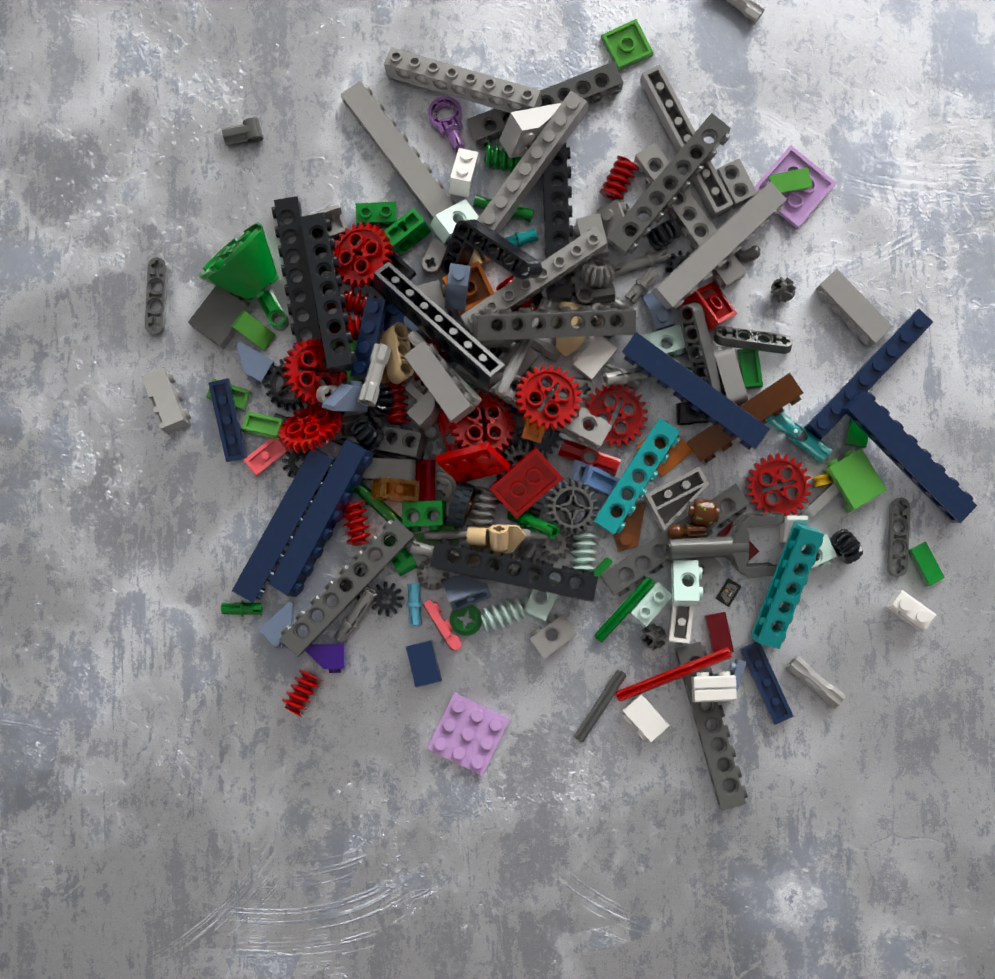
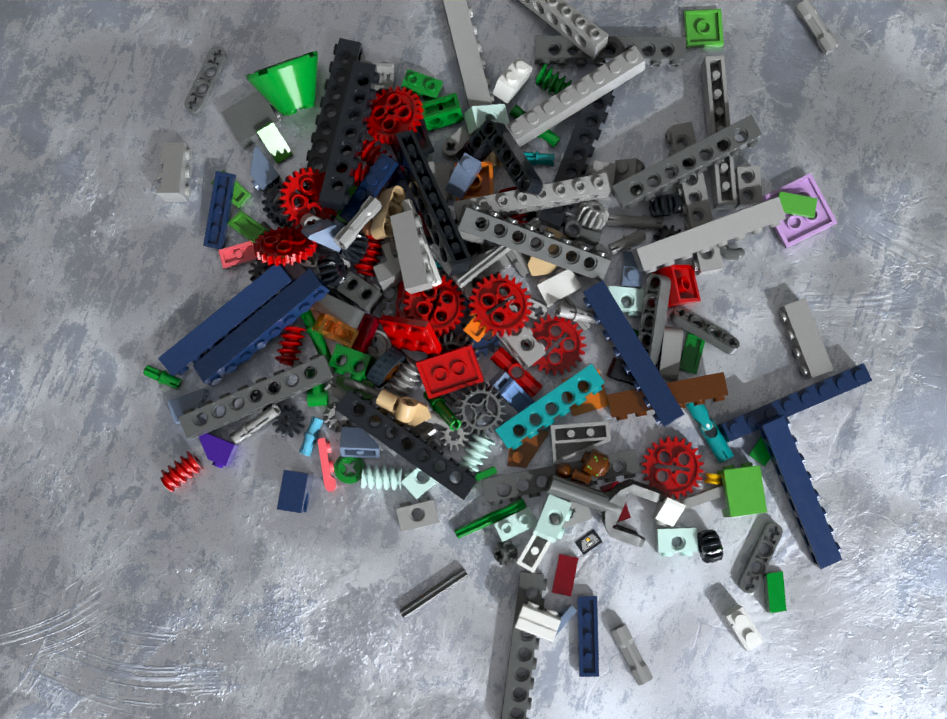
camera: 30 degrees right, 0 degrees up
green piece [257,289,289,331] -> none
lavender plate [427,692,510,776] -> none
medium lavender pin [428,96,465,151] -> none
light grey slope [499,103,561,158] -> none
red piece [599,155,639,201] -> none
red axle [616,648,732,702] -> none
white brick [622,694,670,742] -> none
teal brick [750,522,824,649] -> none
dark grey gear [770,277,796,303] -> none

